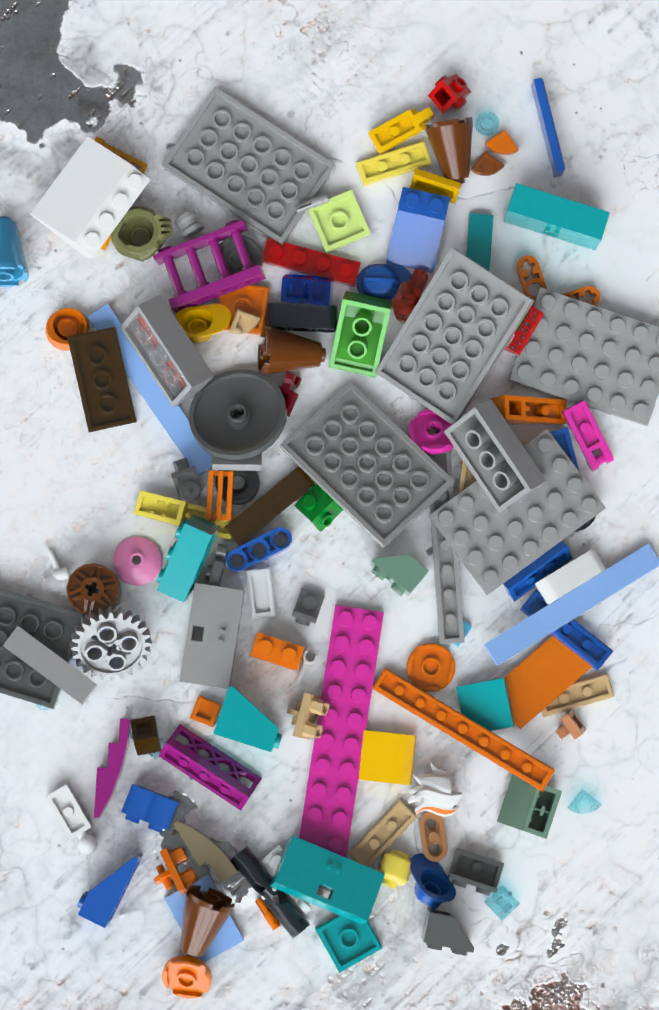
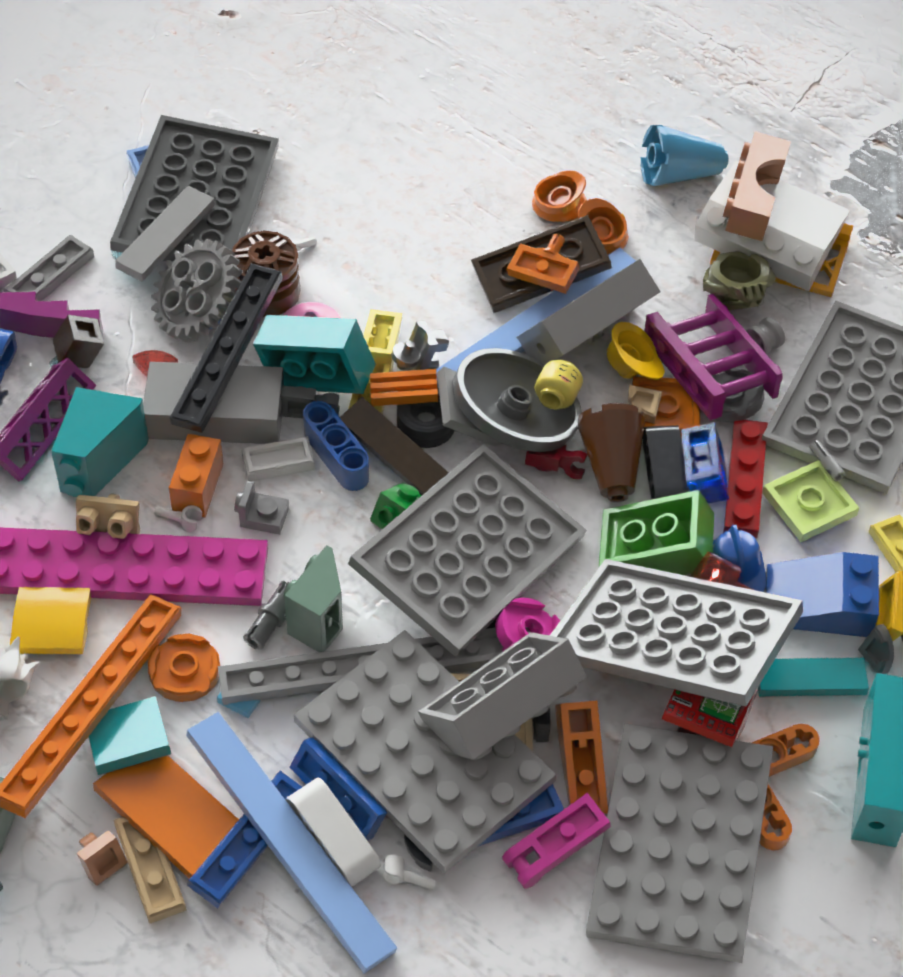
camera: 85 degrees right, 30 degrees down
none -> light grey tile [3,234,94,301]
none -> clear red tile [132,350,178,377]
none -> black tile [169,263,283,433]
none -> dark grey pin [243,581,290,650]
none -> white hand [383,855,436,890]
none -> orange plate [507,234,579,294]
none -> orange piece [532,170,587,222]
none -> light yellow head [534,360,583,410]
none -> arch [723,131,791,241]
none -> dark grey tile [858,624,894,674]

